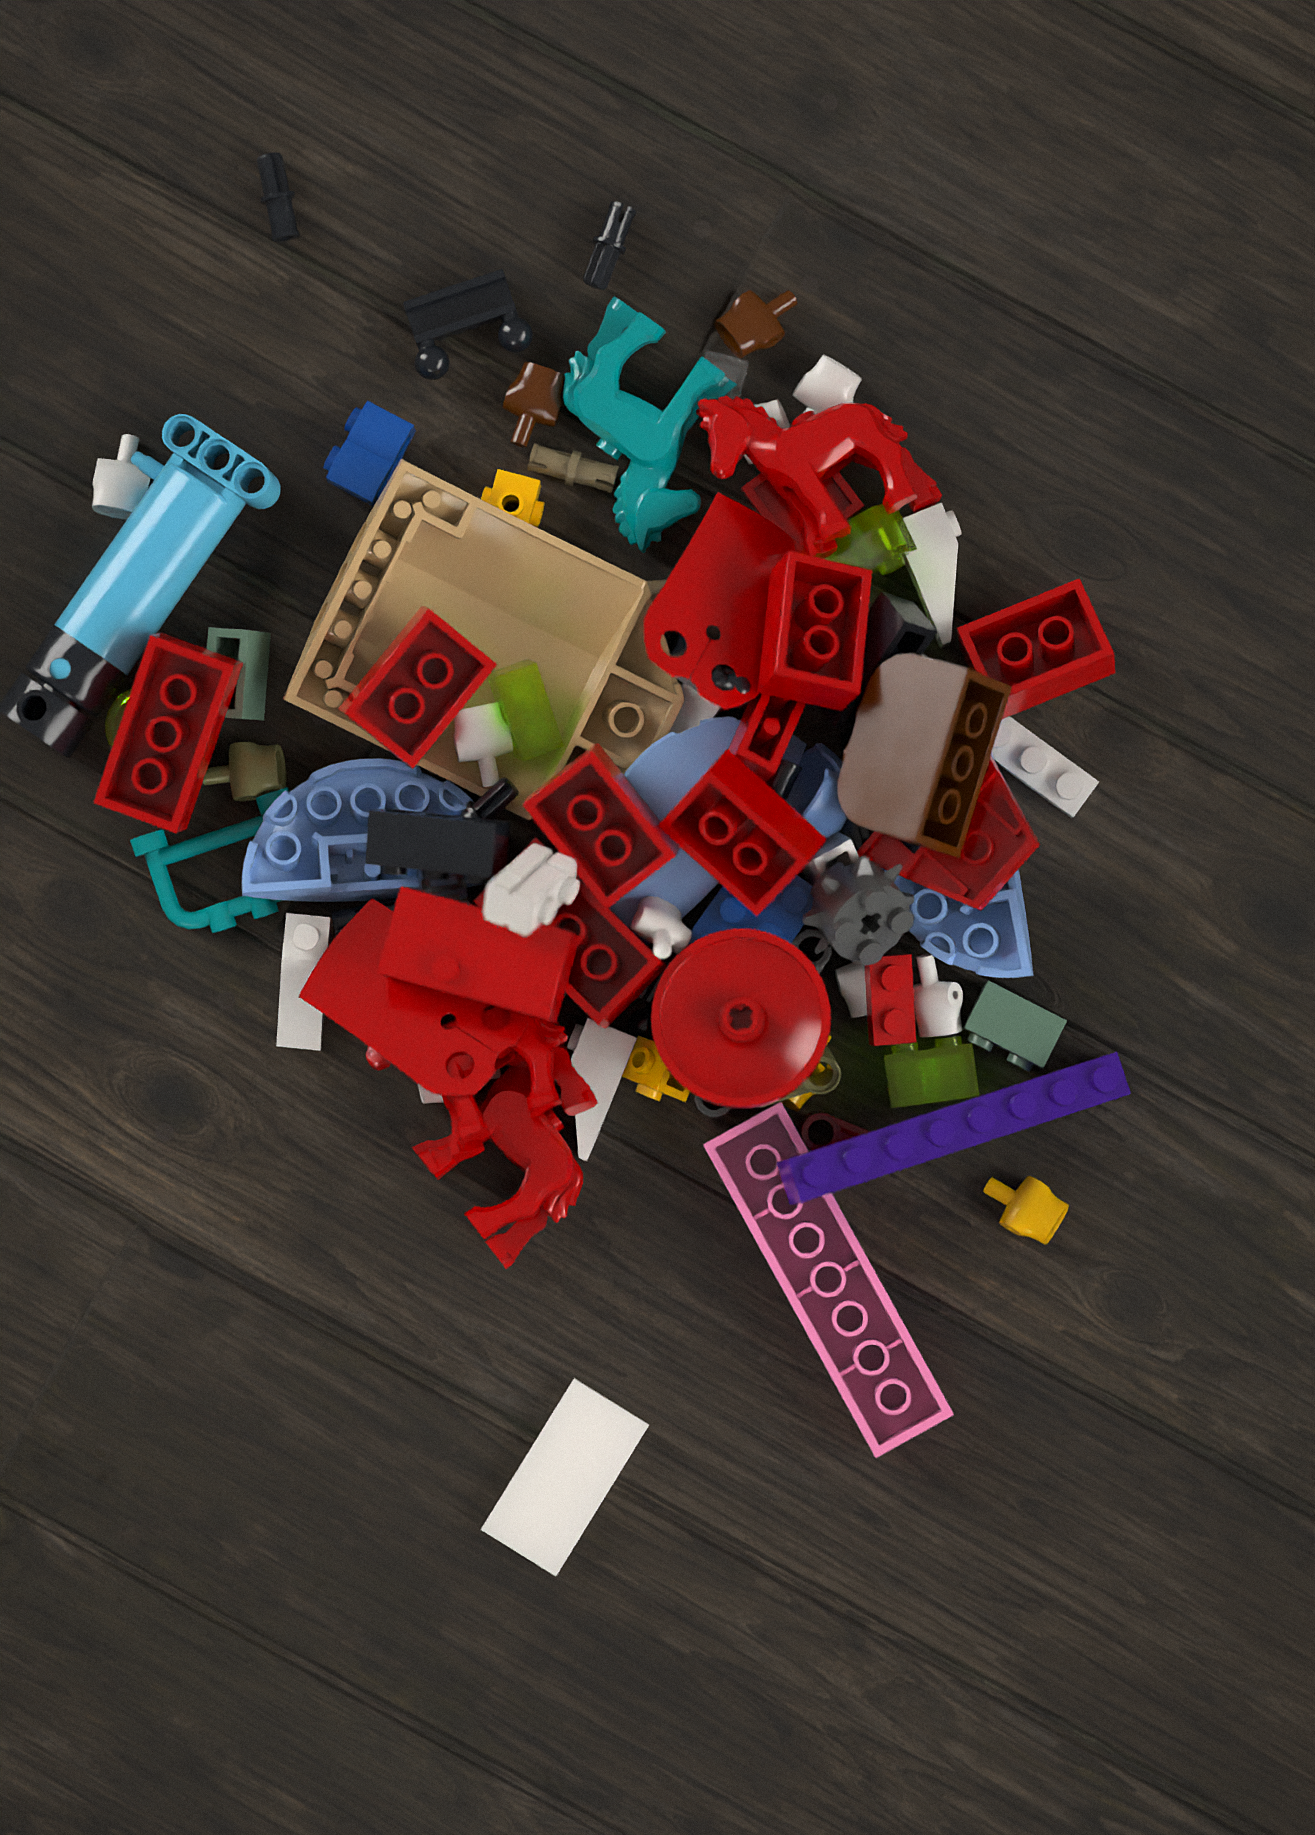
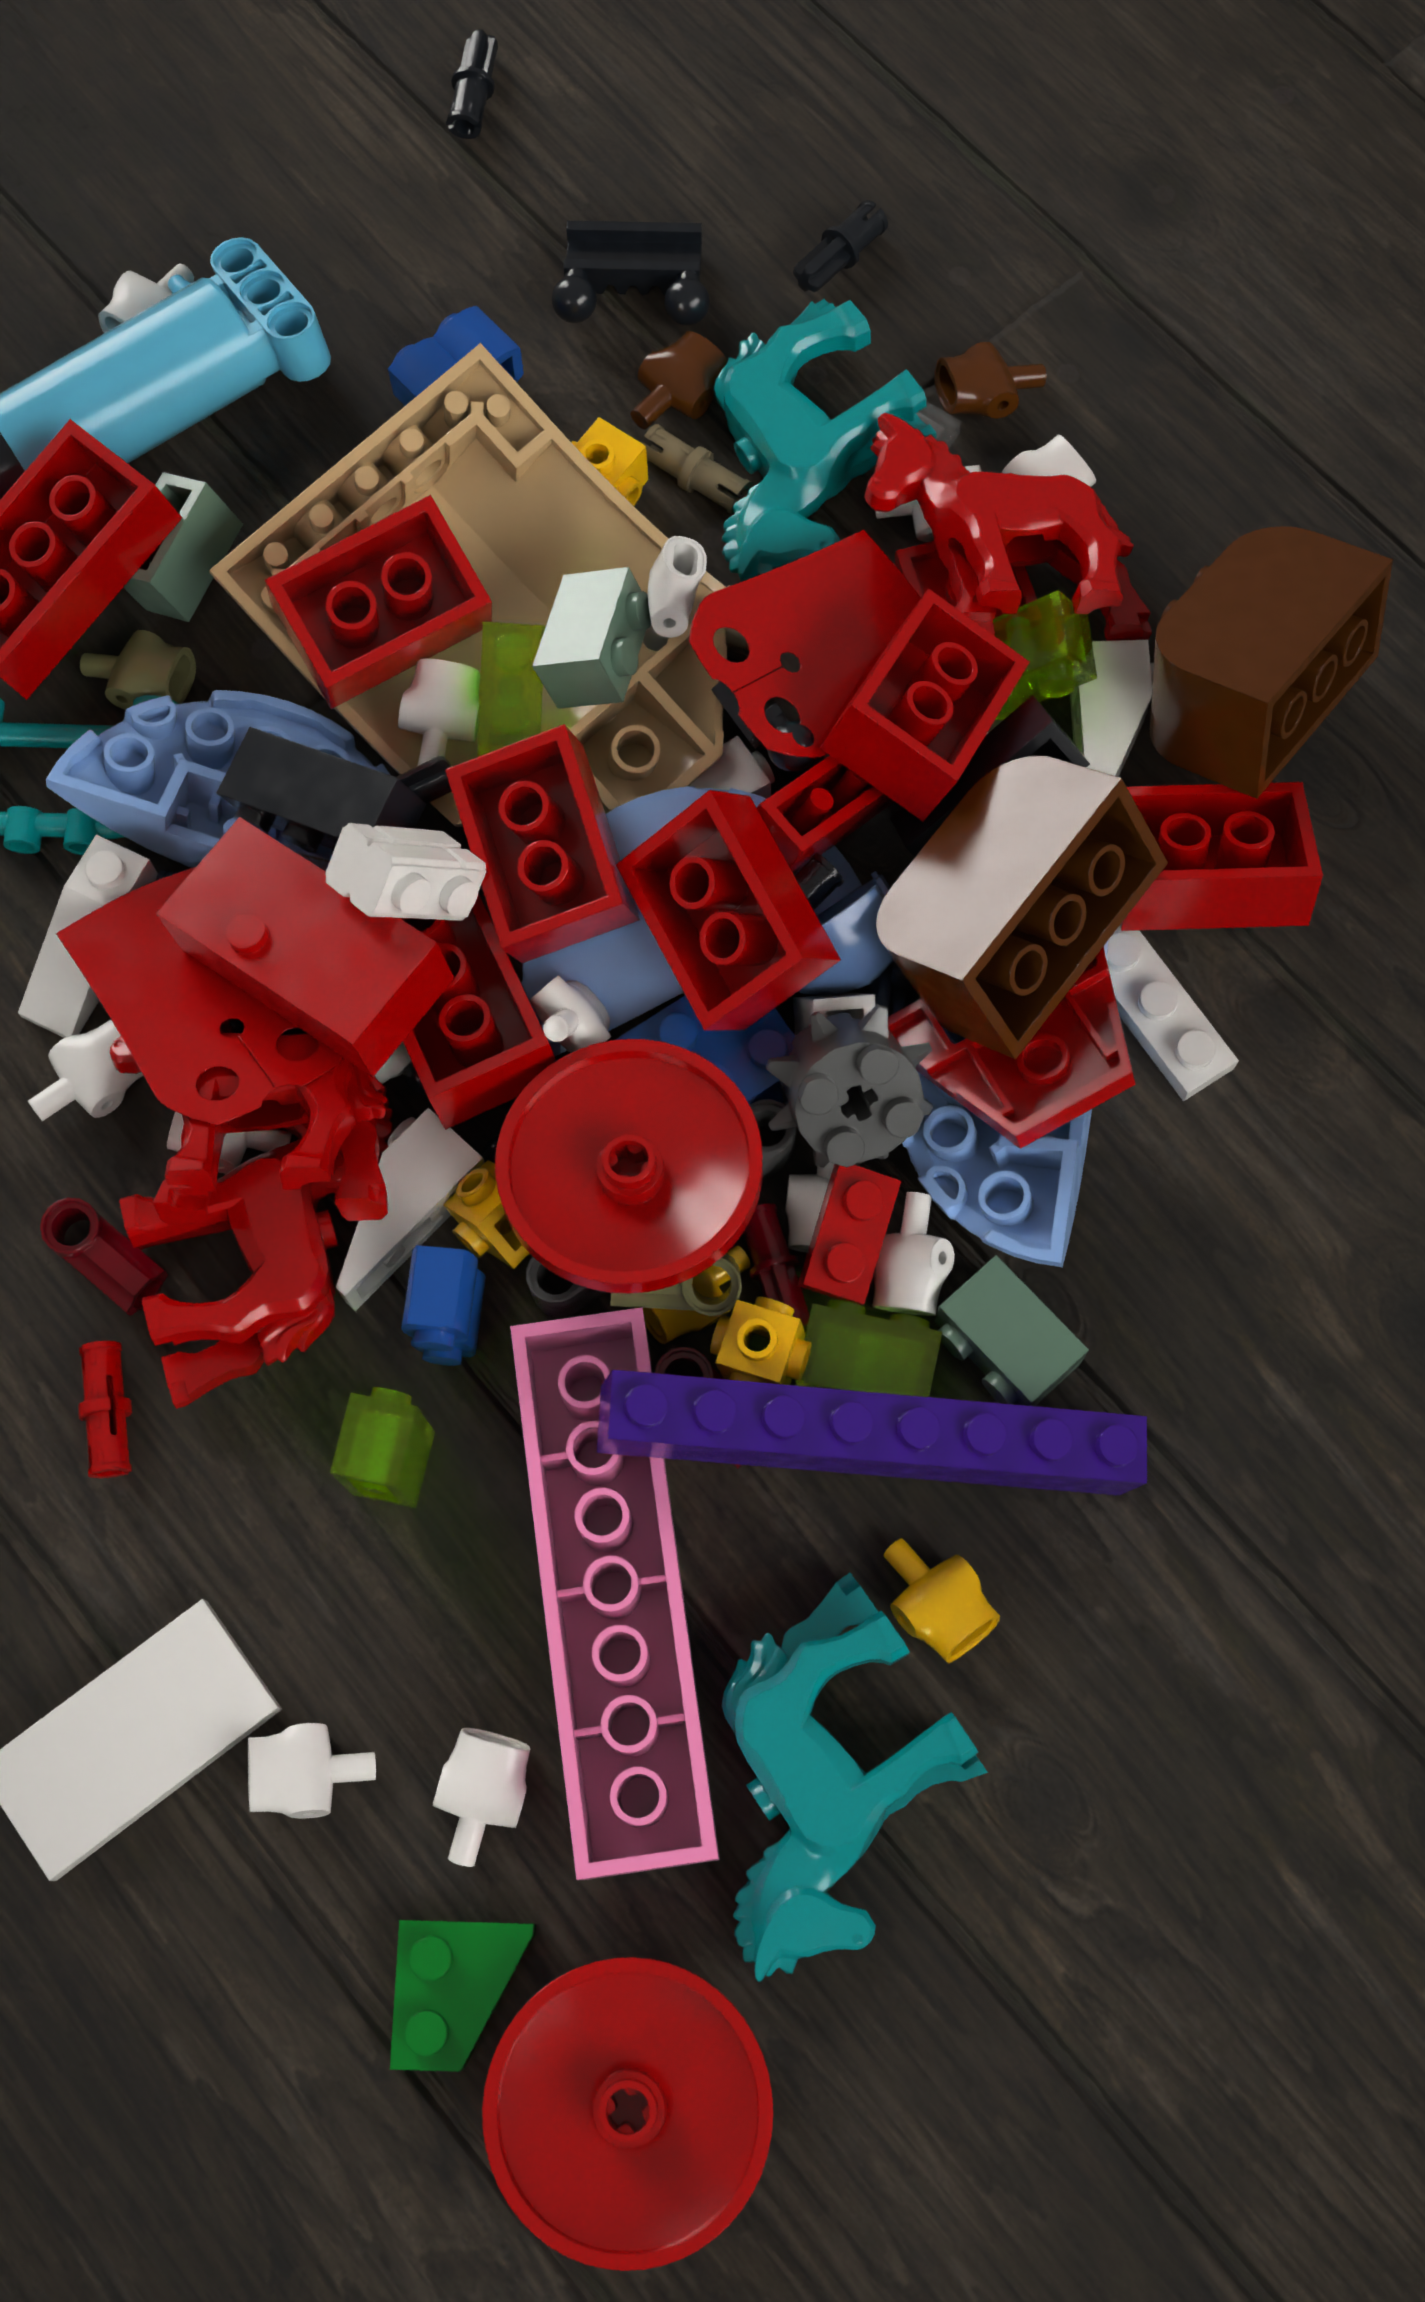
camera: 20 degrees right, 15 degrees down
none -> white piece [28,1020,143,1121]
none -> dark red piece [40,1197,169,1316]
none -> red pin [78,1341,132,1478]
none -> white piece [248,1723,376,1819]
none -> clear neon green brick [330,1387,435,1508]
none -> green wing [390,1920,536,2072]
none -> blue brick [401,1245,486,1366]
none -> white piece [432,1728,530,1867]
none -> red dish [482,1957,773,2271]
none -> sand green brick [532,567,651,708]
none -> white piece [642,536,707,651]
none -> yellow brick [710,1297,812,1385]
none -> teal animal [722,1572,988,1982]
none -> dark red axle [743,1203,810,1328]
none -> reddish brown brick [1150,526,1393,799]

